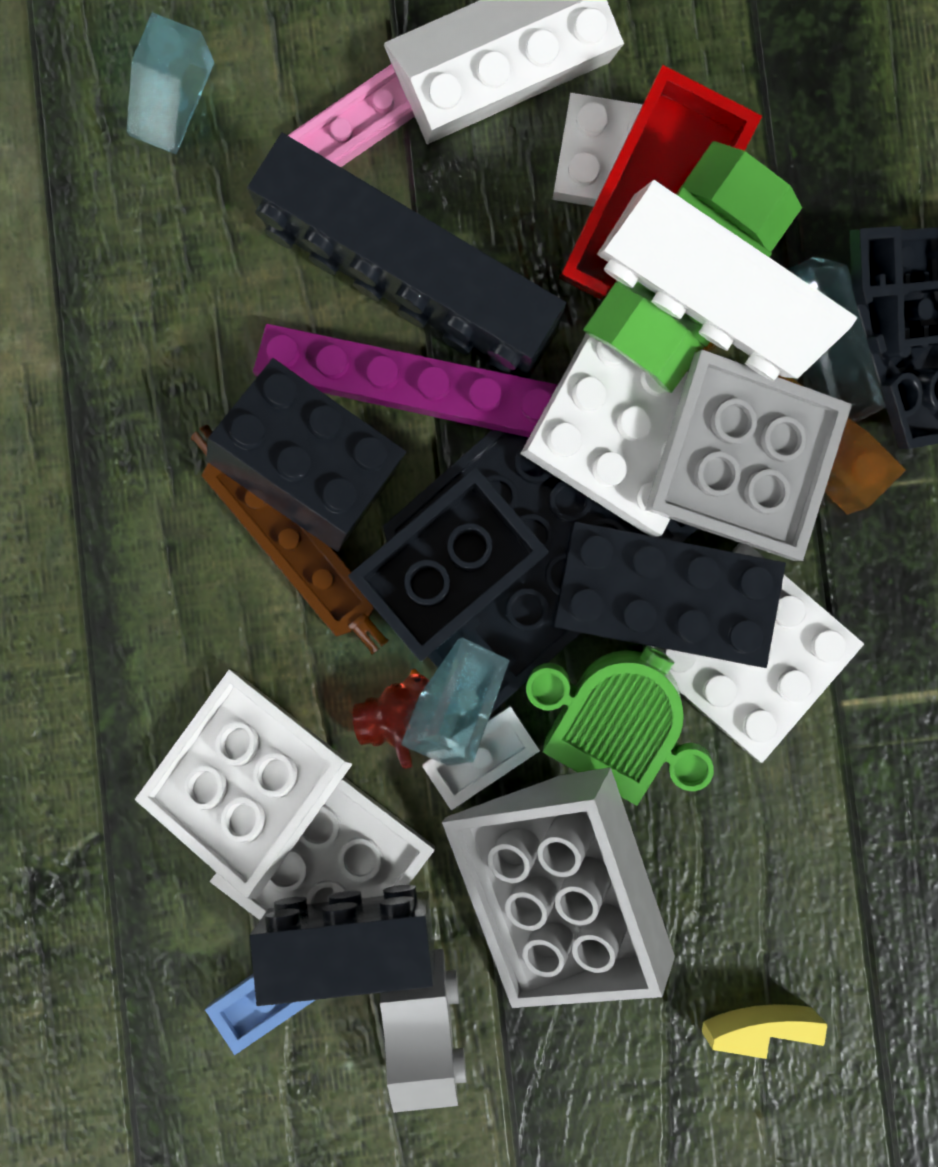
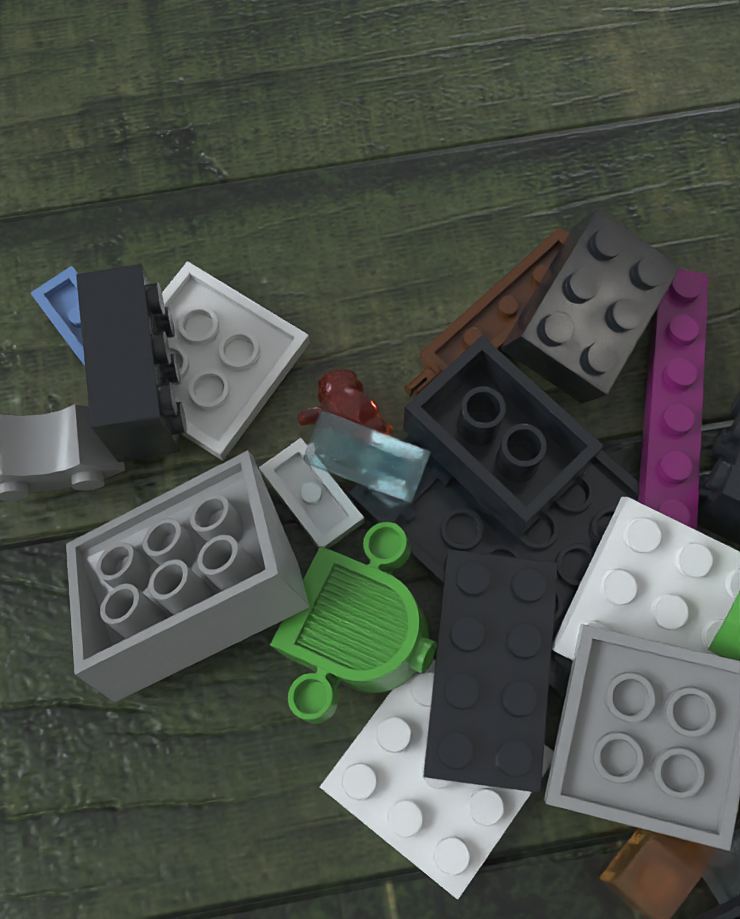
camera: 90 degrees right, 15 degrees down
white plate [135,670,352,899] -> none
light yellow slope [702,1004,827,1059] -> none

